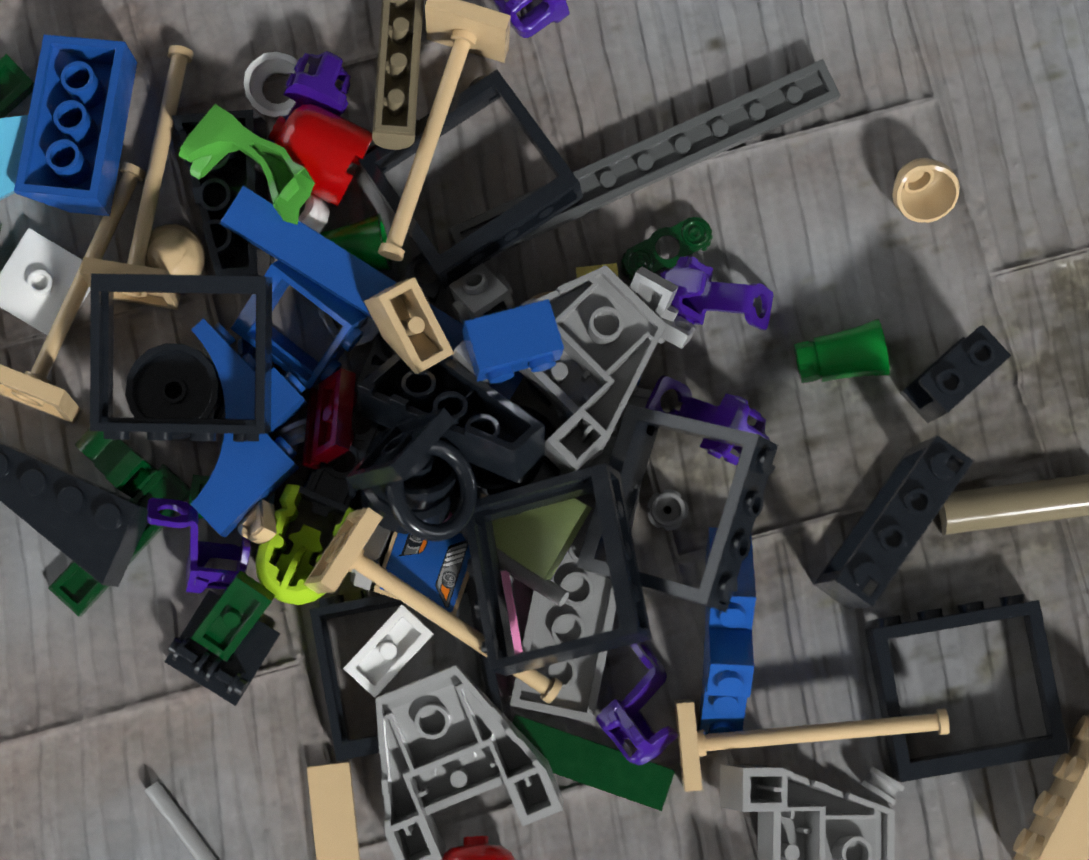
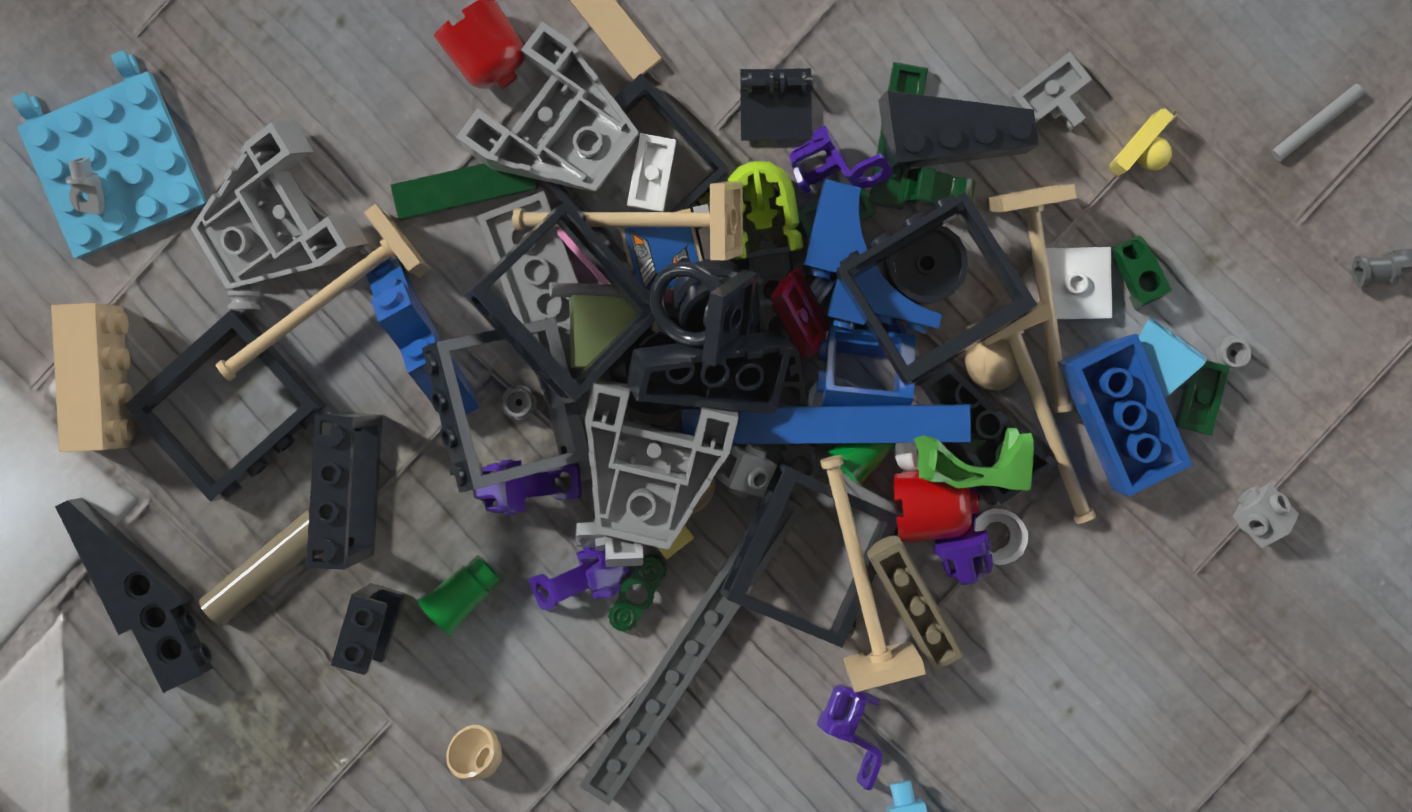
camera: 150 degrees right, 5 degrees up
dark green plate [191,570,275,662] -> none
tan tile [238,499,277,544] -> none
tan slope [364,277,454,374] -> none
blue brick [462,299,564,384] -> none
dark purple piece [596,641,679,766] -> none

